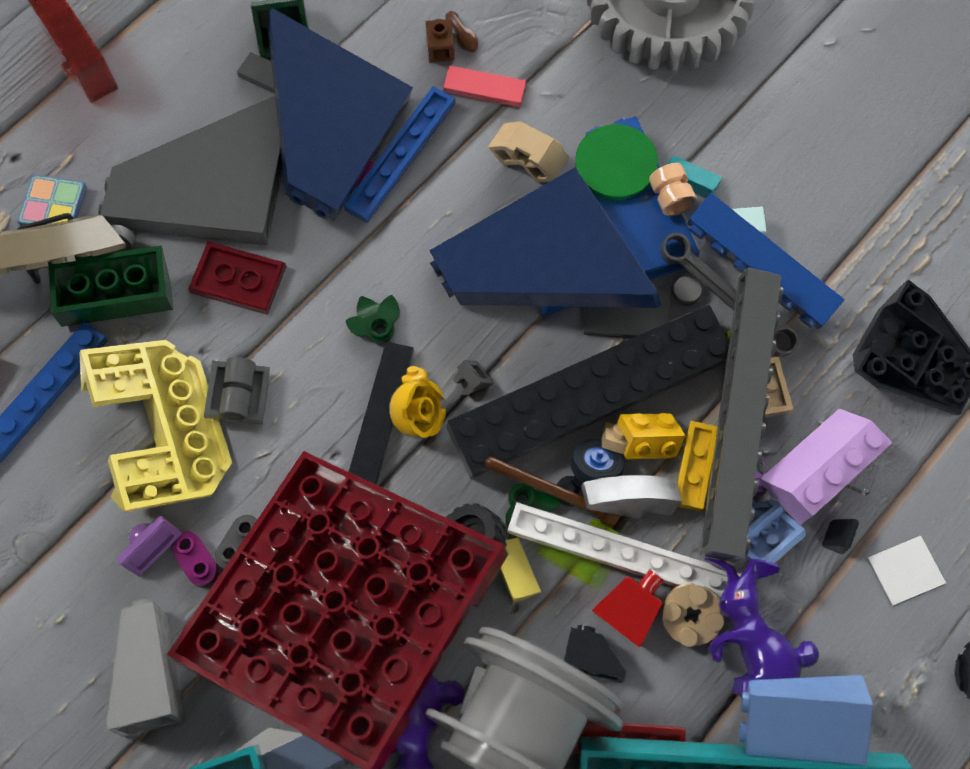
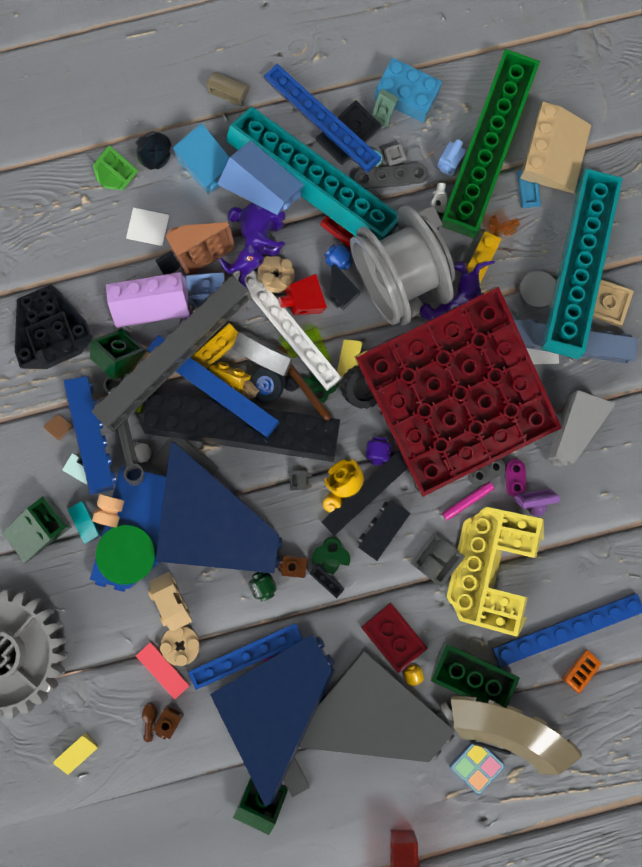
camera: 150 degrees left, 15 degrees up
none -> slope [2,496,72,563]
none -> medium nougat slope [43,414,73,441]
none -> dark green slope [90,329,146,380]
none -> blue tile [147,335,279,438]
none -> tan plate [160,626,200,666]
none -> nougat slope [165,222,236,275]
none -> dark azure slope [173,123,230,194]
none -> dark green head [248,572,277,601]
none -> reddish brown brick [278,556,307,578]
none -> black piece [309,564,345,599]
none -> blue head [324,244,352,271]
none -> black brick [357,500,411,561]
none -> dark purple head [365,437,391,466]
none -> yellow piece [403,664,424,686]
none -> dark pink piece [442,481,495,521]

